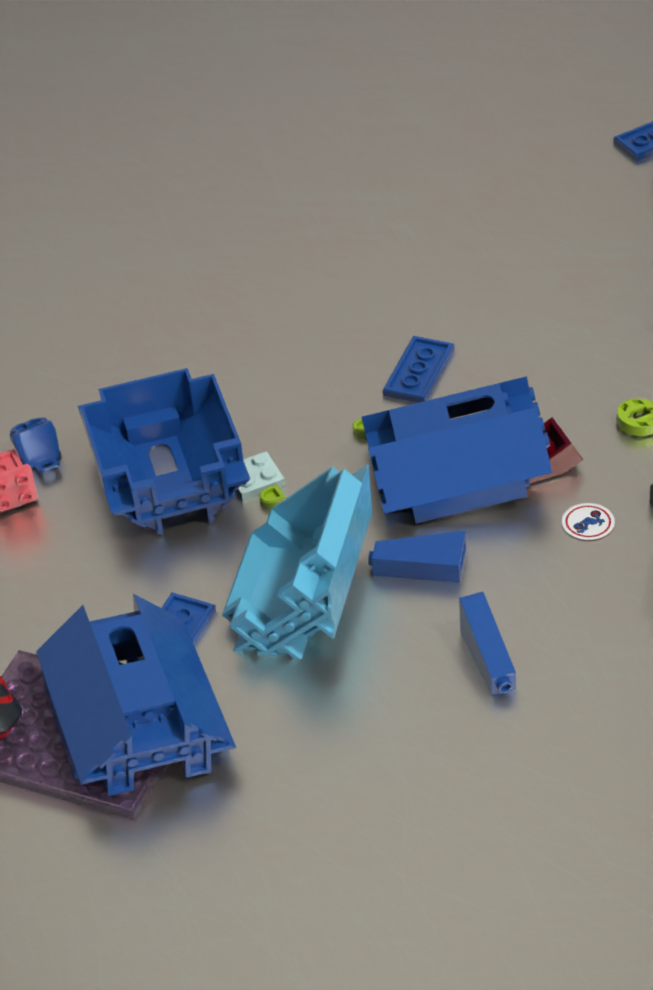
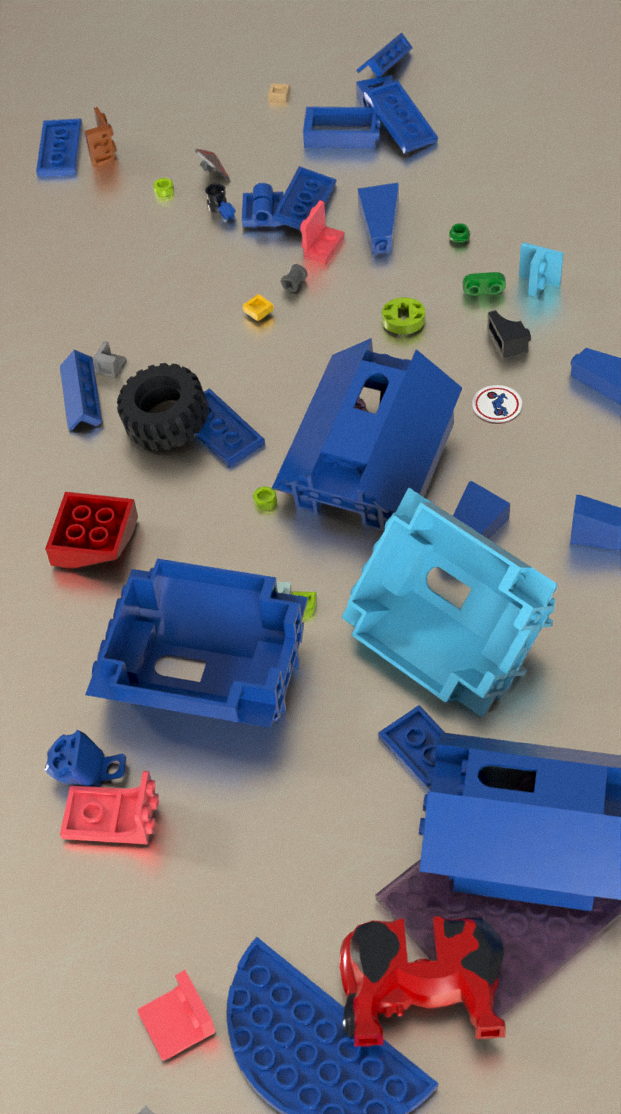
camera: 60 degrees left, 10 degrees up
none -> red slope [45,492,138,568]
none -> blue panel [60,350,102,431]
none -> light grey panel [93,341,127,379]
none -> black tyre [117,363,209,451]
none -> yellow plate [243,294,274,321]
none -> dark grey bush [281,264,308,292]

